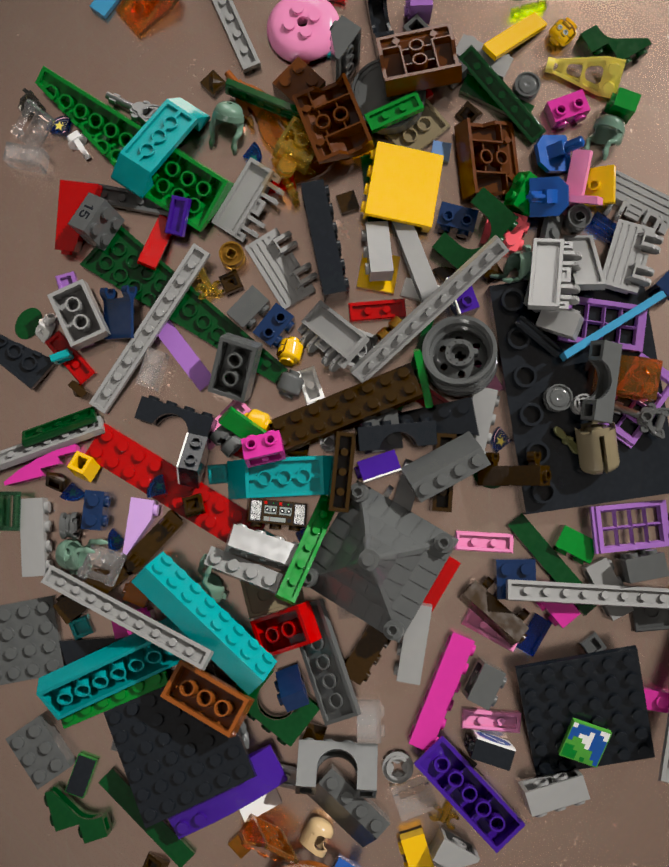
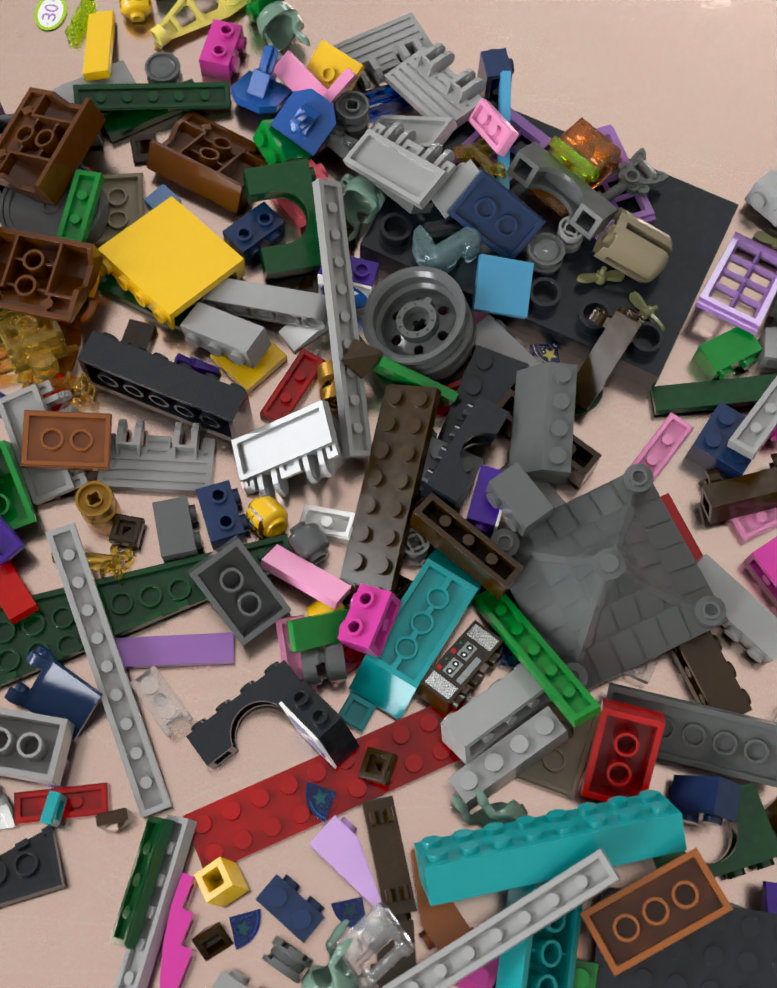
camera: 60 degrees left, 15 degrees down
none -> dark orange tile [21,410,112,471]
none -> dark purple bar [174,353,220,375]
none -> bright pink tile [260,544,352,610]
none -> dark brown slope [341,339,383,379]
none -> clear light blue animal [412,225,481,273]
none -> dark blue tile [447,167,546,259]
none -> clear yellow bar [453,137,506,179]
none -> bright pink tile [468,97,519,157]
none -> dark azure tile [471,254,534,319]
none -> dark grey brick [486,462,554,537]
none -> clear neon green plate [548,135,600,183]
none -> olive piece [629,291,665,332]

